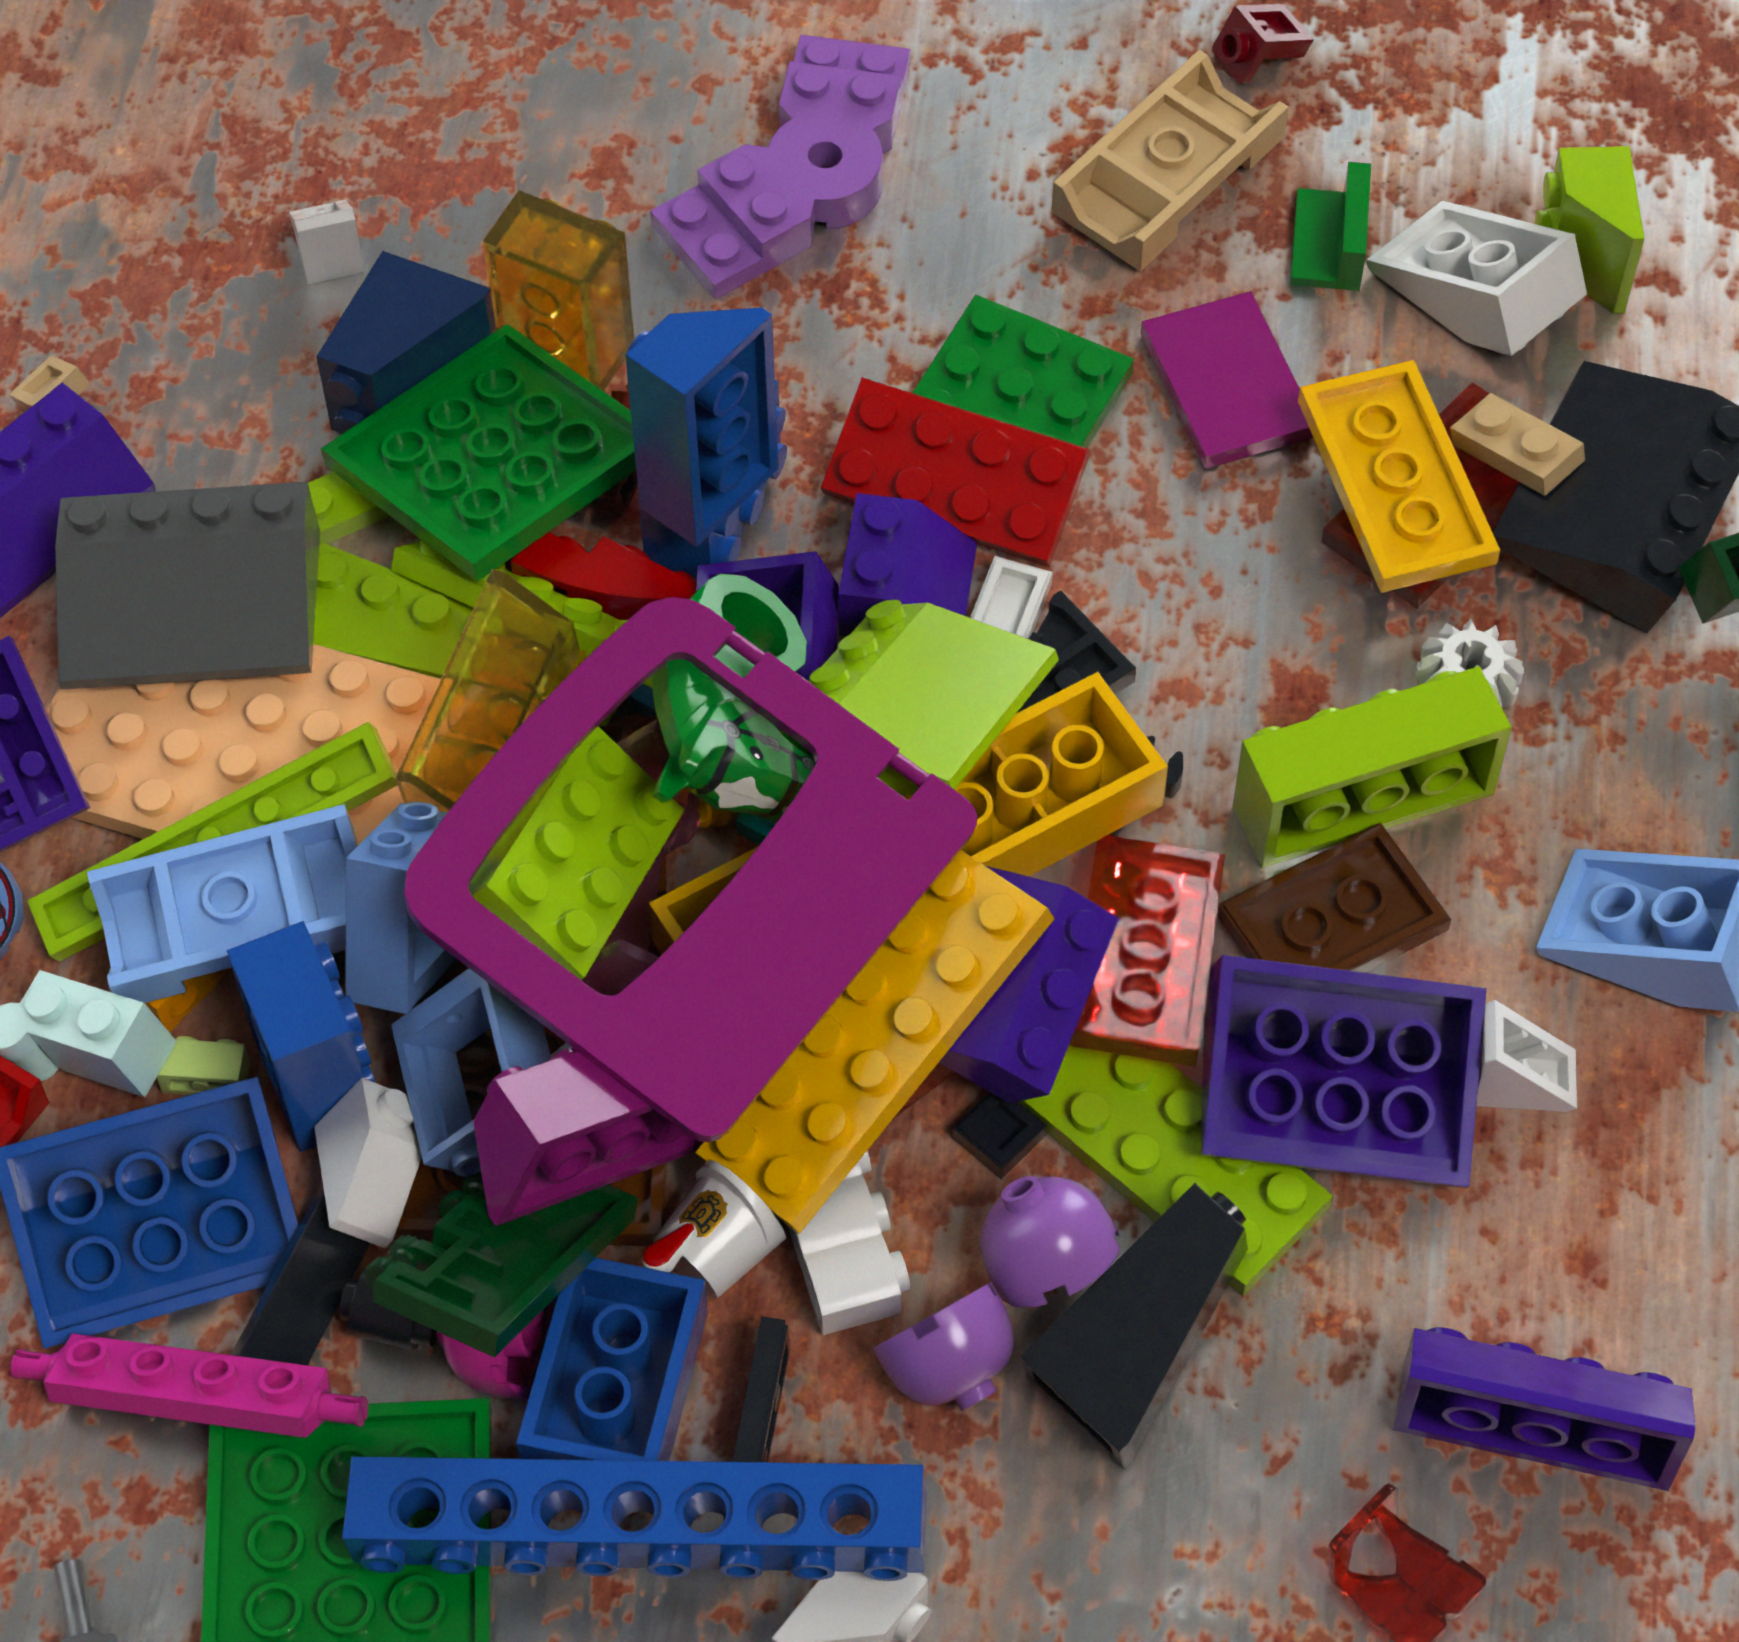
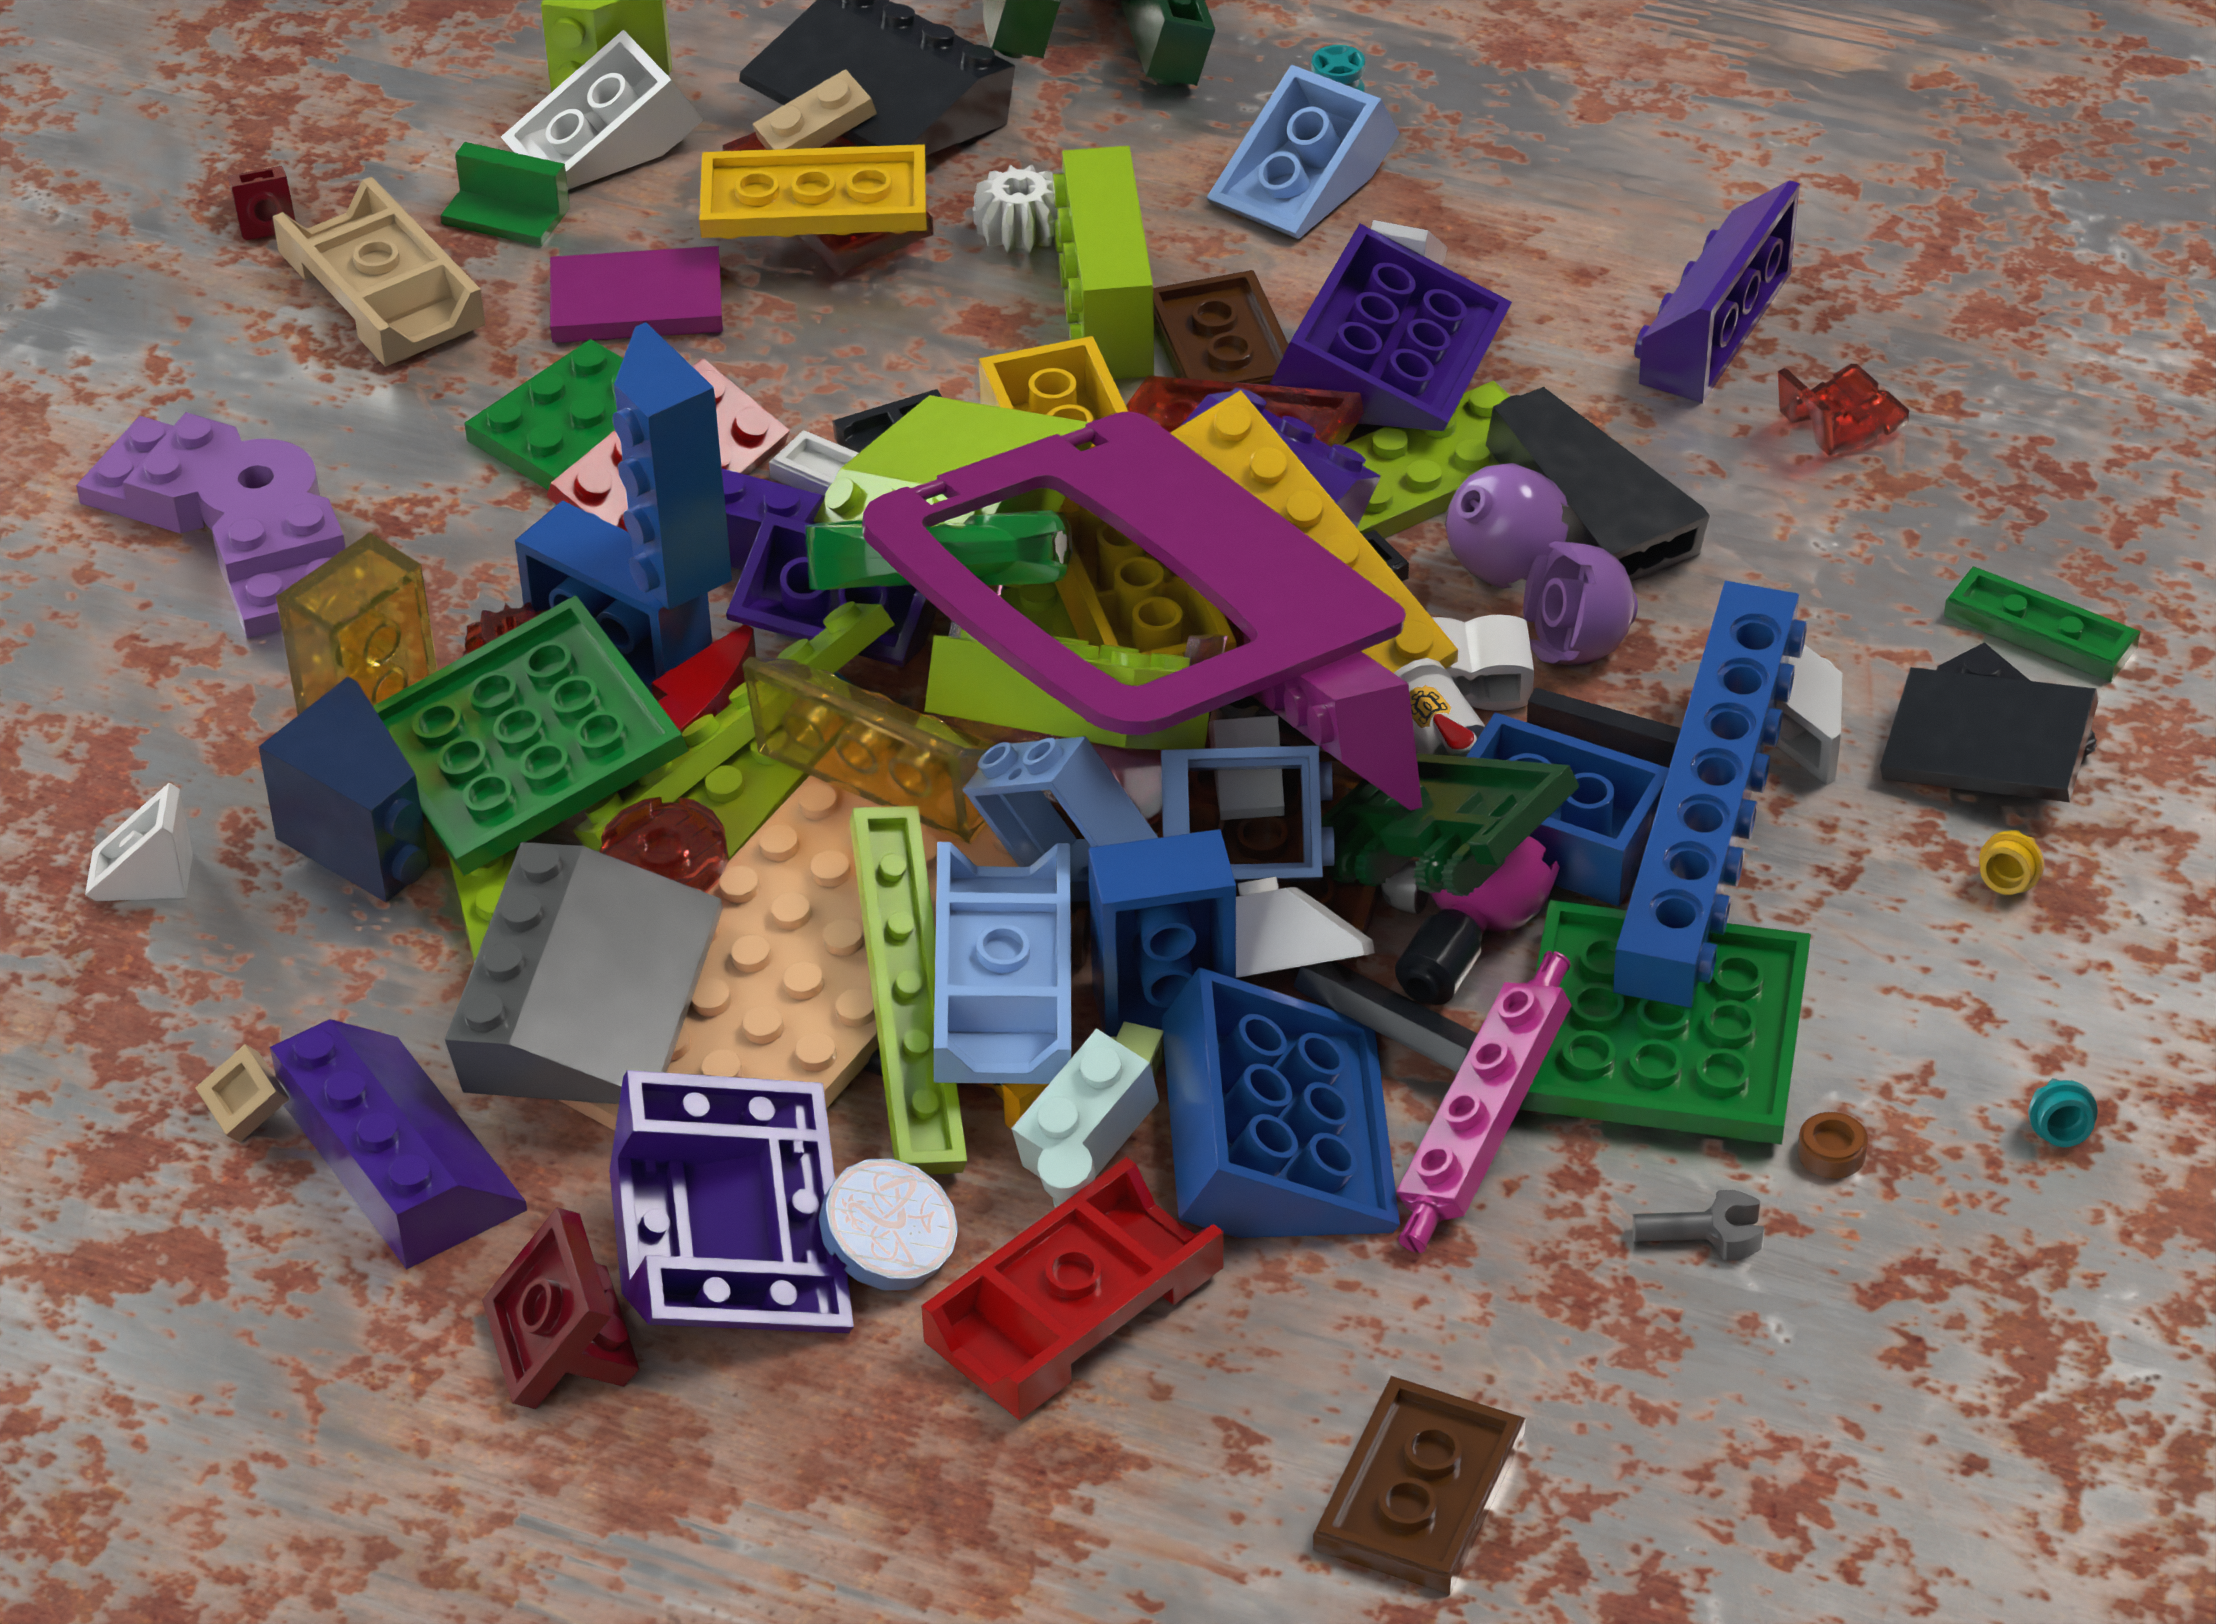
camera: 75 degrees left, 15 degrees down
none -> clear red tile [599,797,729,893]

